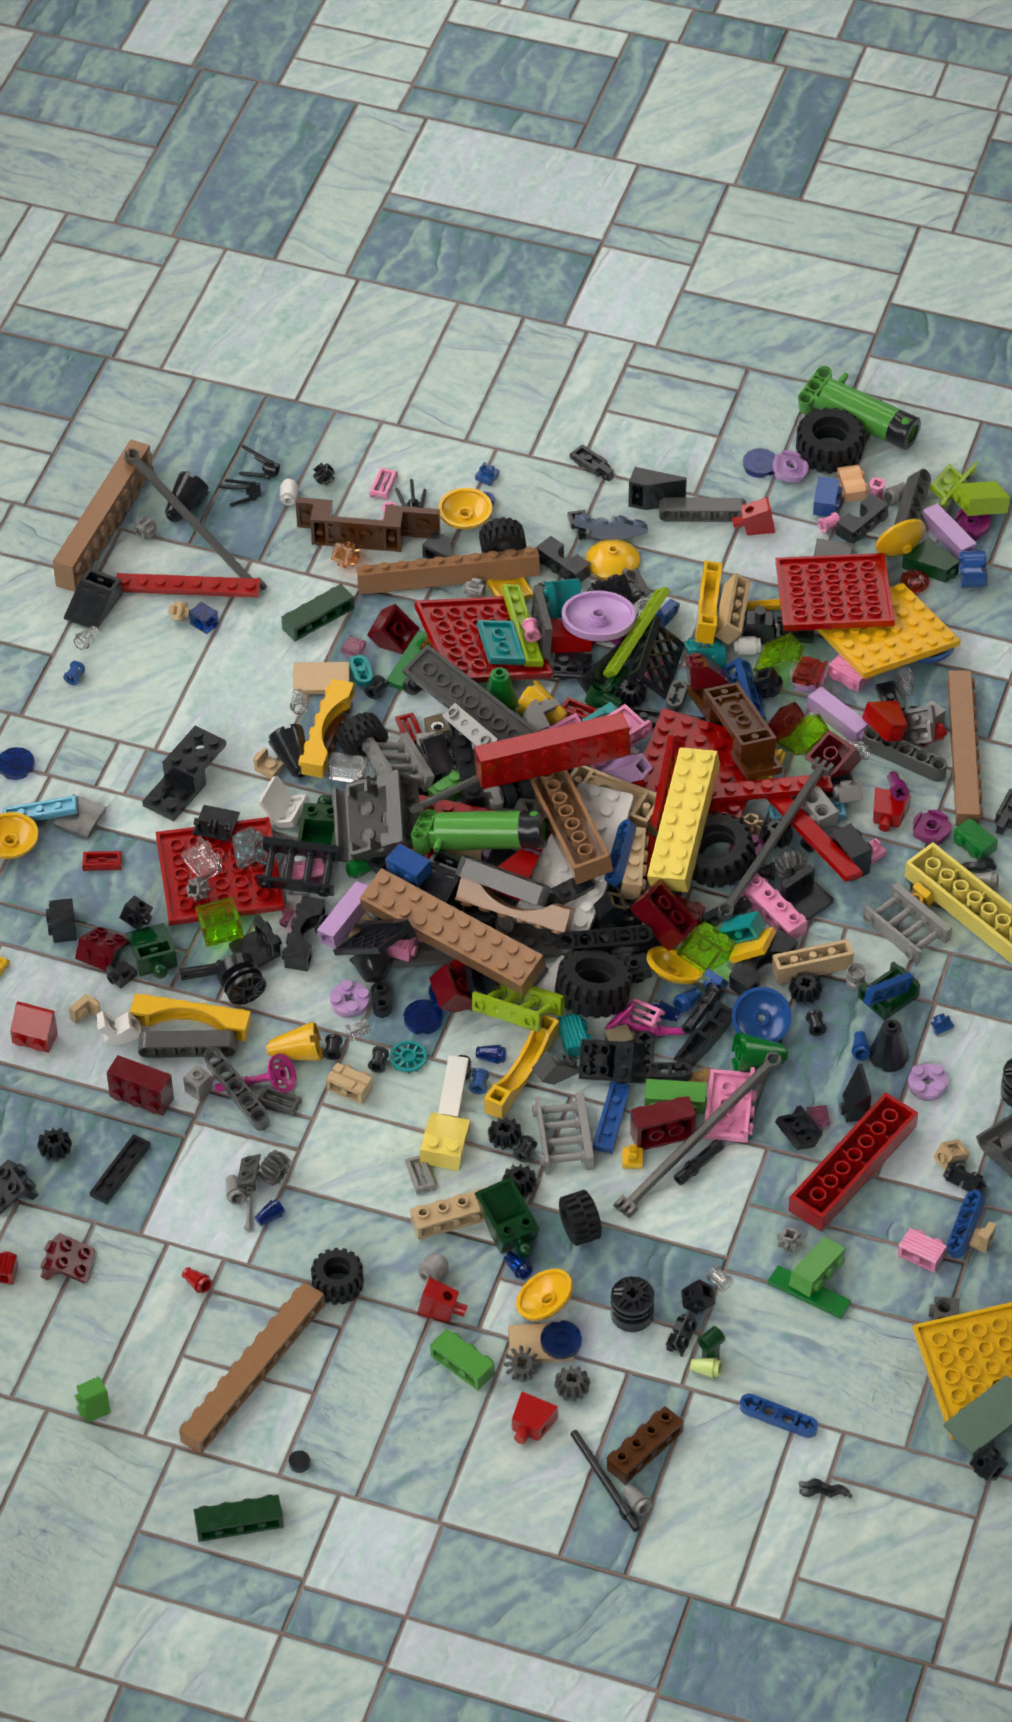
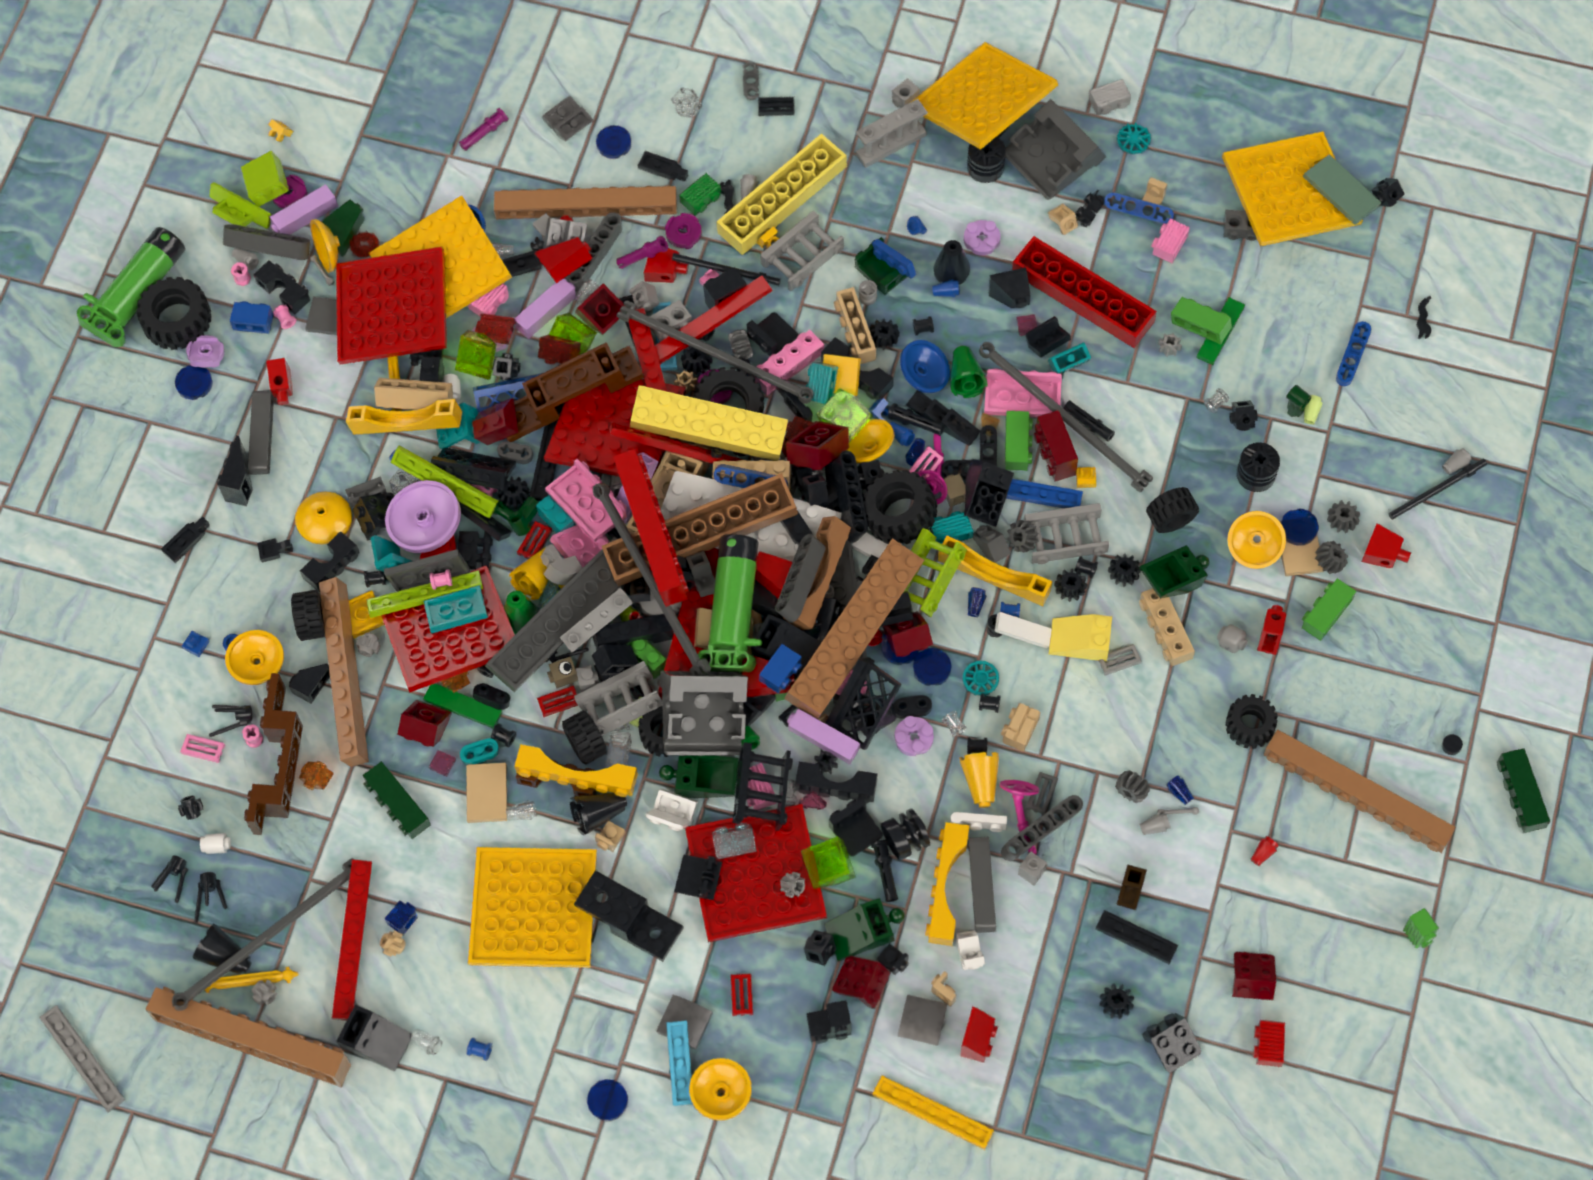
camera: 90 degrees left, 15 degrees up
dark red brick [107,1055,174,1116] -> none
clear bracket [181,836,223,881] -> none
dark grey hinge [236,1154,261,1193] -> none
clear blue cone [503,1251,533,1279] -> none
sand blue slope [574,513,648,540] -> none
reddish brown brick [607,1406,684,1485] -> none
black hinge [665,1311,697,1357] -> none
light nougat brick [837,465,869,502] -> none
blue brick [959,550,987,588] -> none
none -> light grey tile [39,1005,125,1113]
none -> yellow wheel [205,967,299,993]
none -> yellow plate [468,847,597,968]
none -> black bar [672,253,780,286]
none -> flat silver slope [898,994,947,1046]
none -> white plate [950,812,1007,832]
none -> dark grey gear [1006,520,1040,553]
none -> teal brick [1048,342,1091,374]
none -> dark brown brick [1116,864,1147,911]

